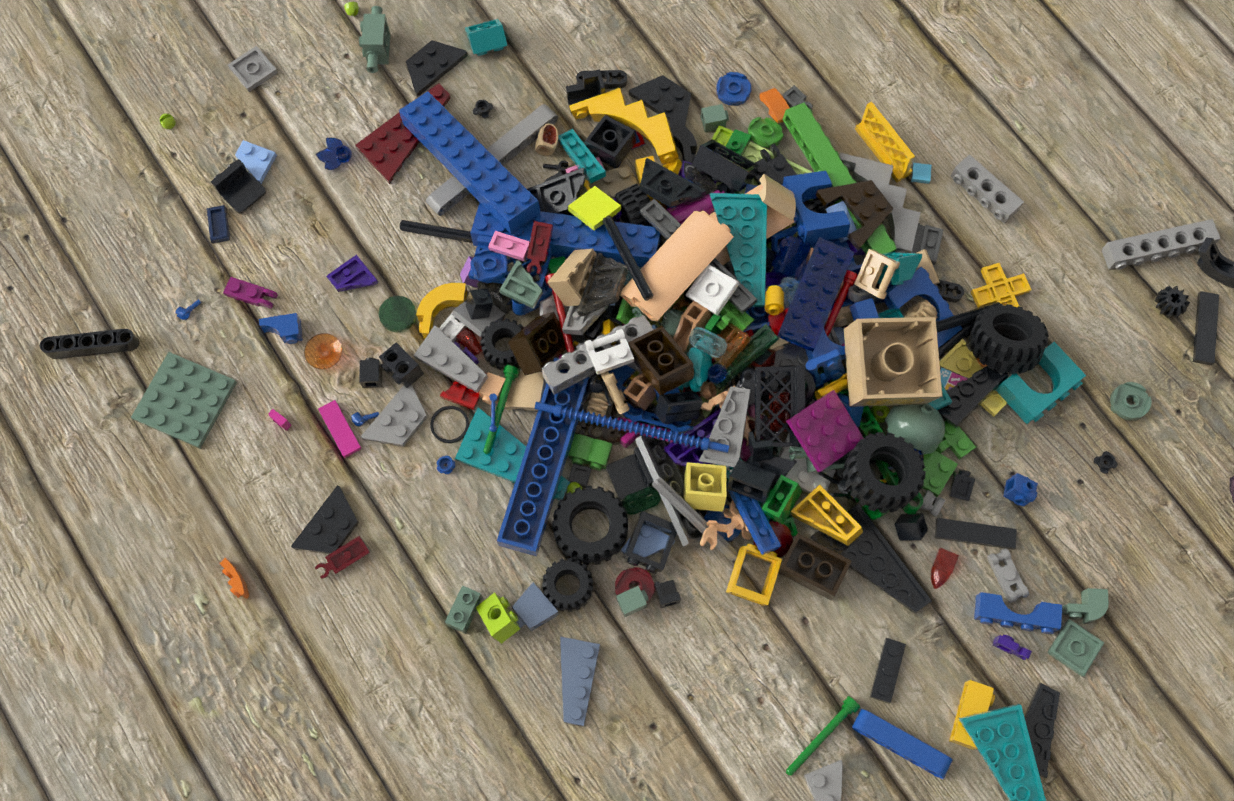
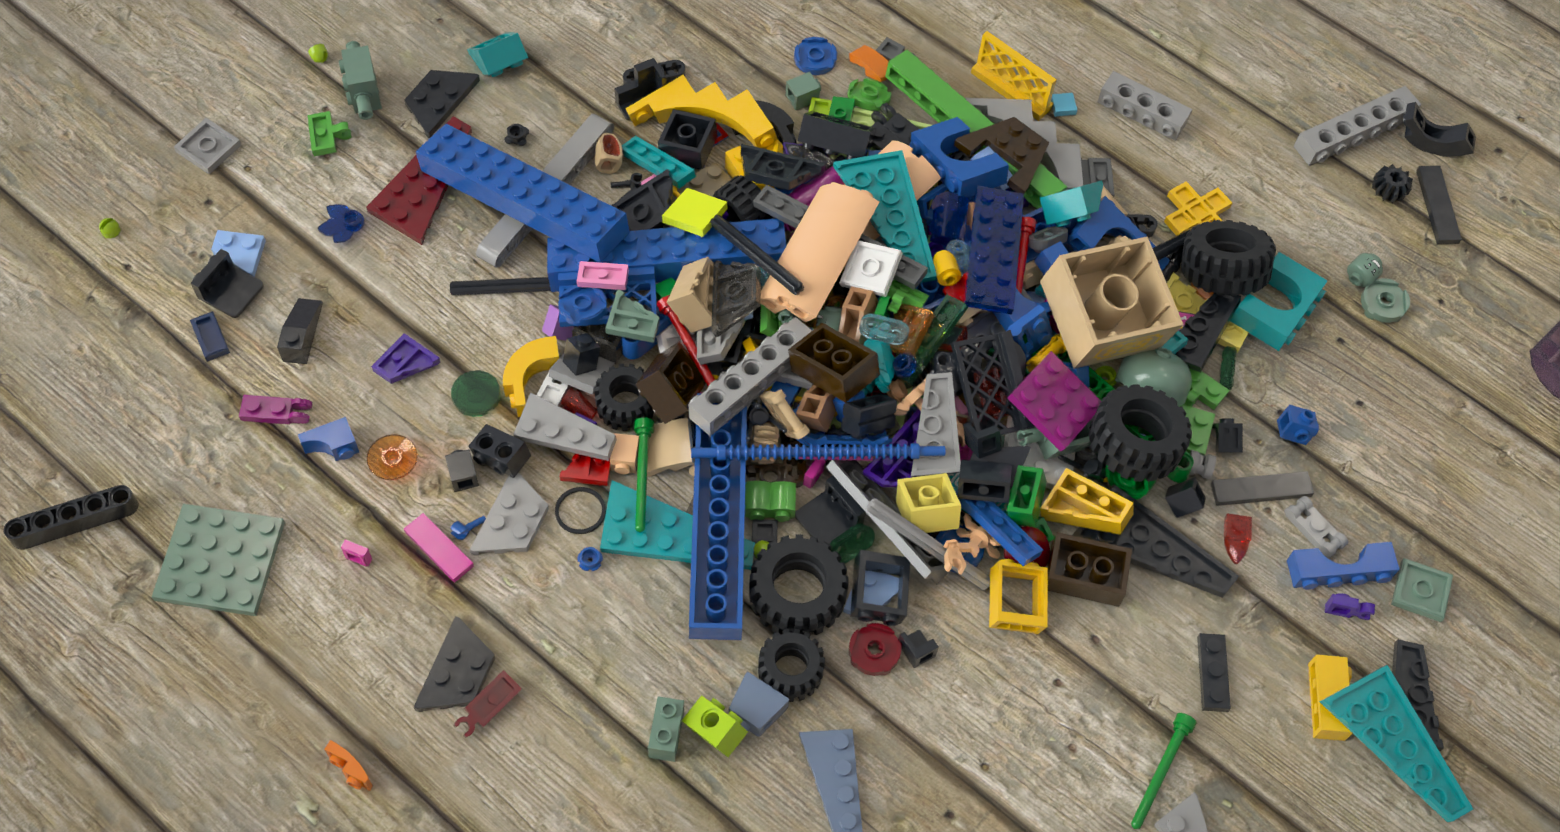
camera: 20 degrees left, 10 degrees down
blue hand [175,299,201,320] -> none
blue hinge [489,393,497,432] -> none
dark red plate [527,221,554,275] -> none
white plate [585,329,634,375] -> none
sand green brick [616,586,649,617] -> none
black wing [629,75,691,126] -> none
tan slope [759,174,796,220] -> none
blue beam [852,709,953,779] -> none
tan plate [854,249,900,299] -> none
sand green brick [1062,588,1109,624] -> none
black plate [1094,451,1118,474] -> none
none -> black slope [277,298,323,364]
none -> bright green plate [307,111,352,156]
none -> clear green axle [1219,346,1237,390]
none -> sand green head [1347,253,1383,287]

